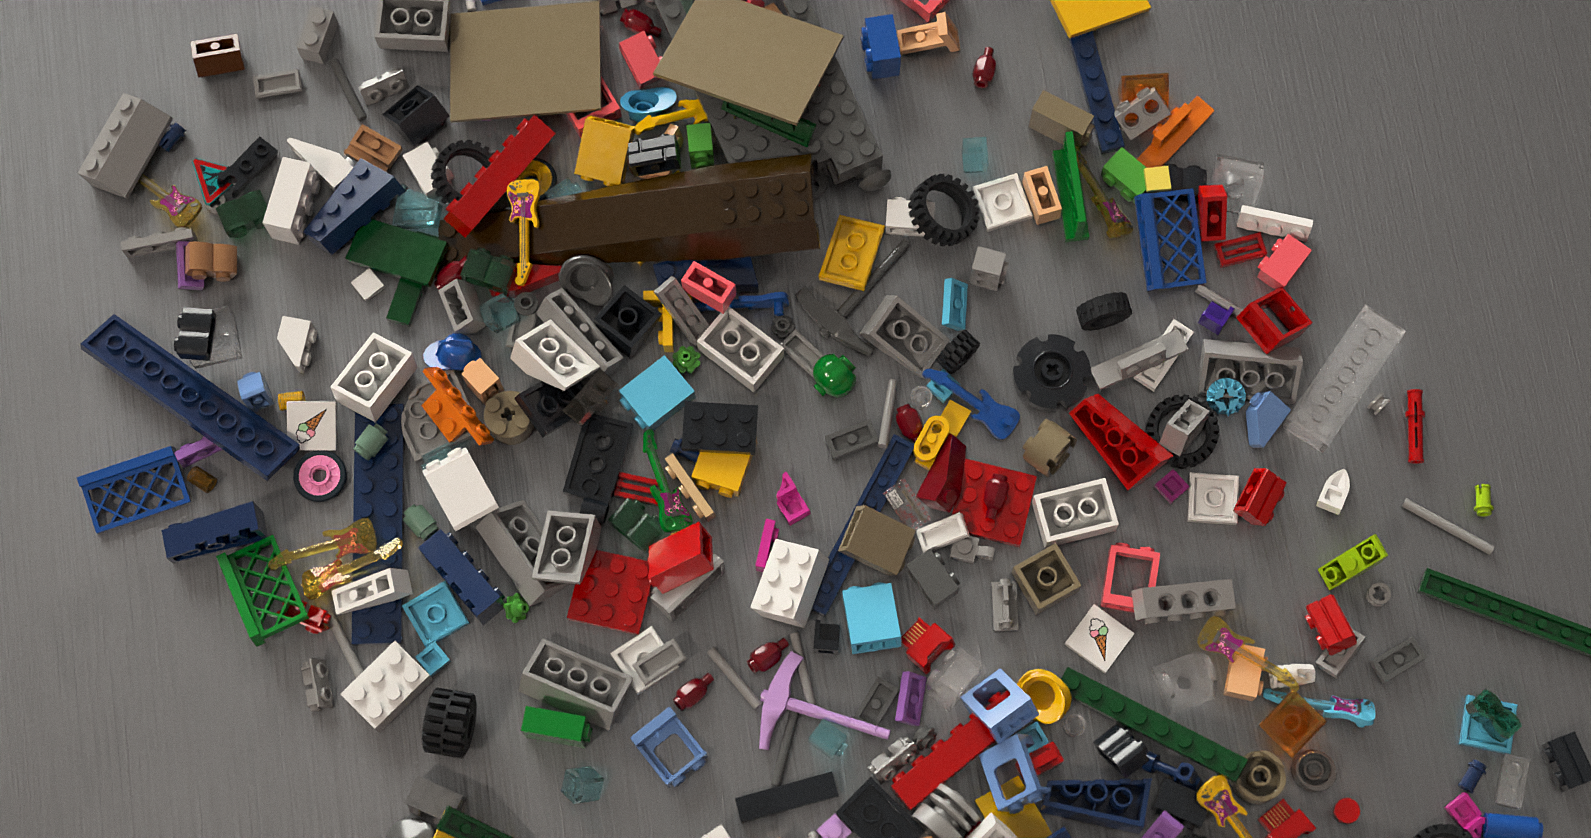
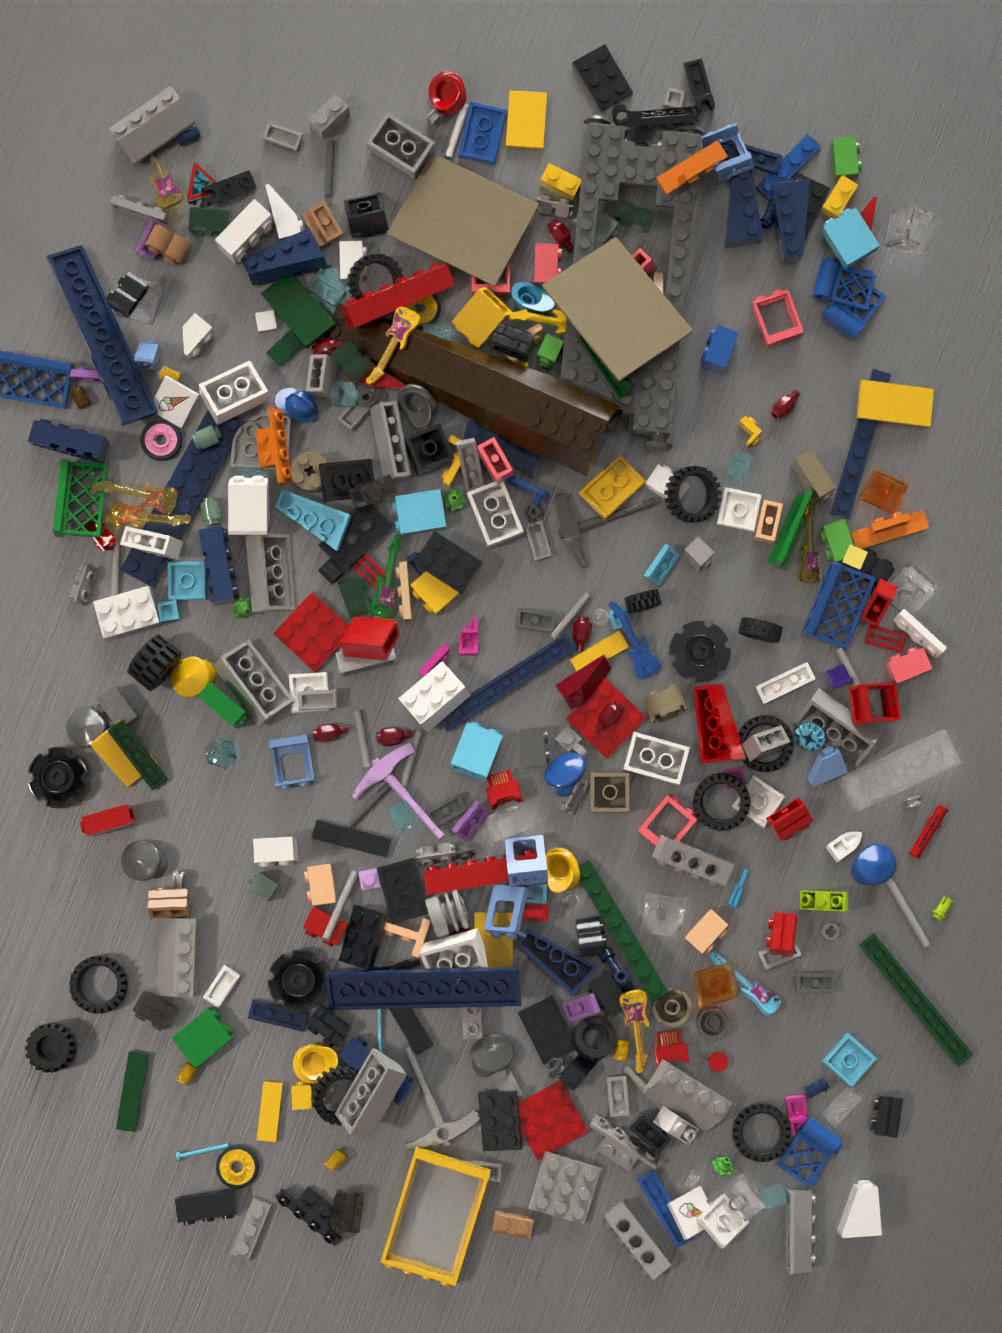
camera: 30 degrees right, 10 degrees up
reddish brown brick [190,34,245,78] -> none
light grey hinge [358,67,410,106] -> none
light nougat brick [461,358,504,406] -> none
white slope [510,319,600,391] -> none
light grey slope [532,511,601,584] -> none
green plant [813,354,856,397] -> none
black panel [813,620,840,655] -> none
dark tan brick [838,505,916,576] -> none
light grey slope [859,295,950,378] -> none
clear tile [883,479,931,530] -> none
light nougat bracket [897,12,960,55] -> none
yellow plate [913,416,949,463] -> none
white tile [916,512,970,553] -> none
white tile [1064,604,1135,674] -> none
light grey bracket [1091,330,1189,391] -> none
light grey brick [1114,87,1171,140] -> none
clear yellow piece [1197,616,1299,692] -> none
white hinge [1268,664,1315,689] -> none
clear green brick [1465,689,1522,743] -> none
none -> yellow piece [170,657,216,697]
none -> medium azure wing [275,489,352,551]
none -> blue piece [544,752,586,797]
none -> black tyre [693,773,751,831]
none -> dark azure axle [727,869,749,908]
none -> yellow bracket [739,416,762,448]
none -> blue piece [851,844,896,885]

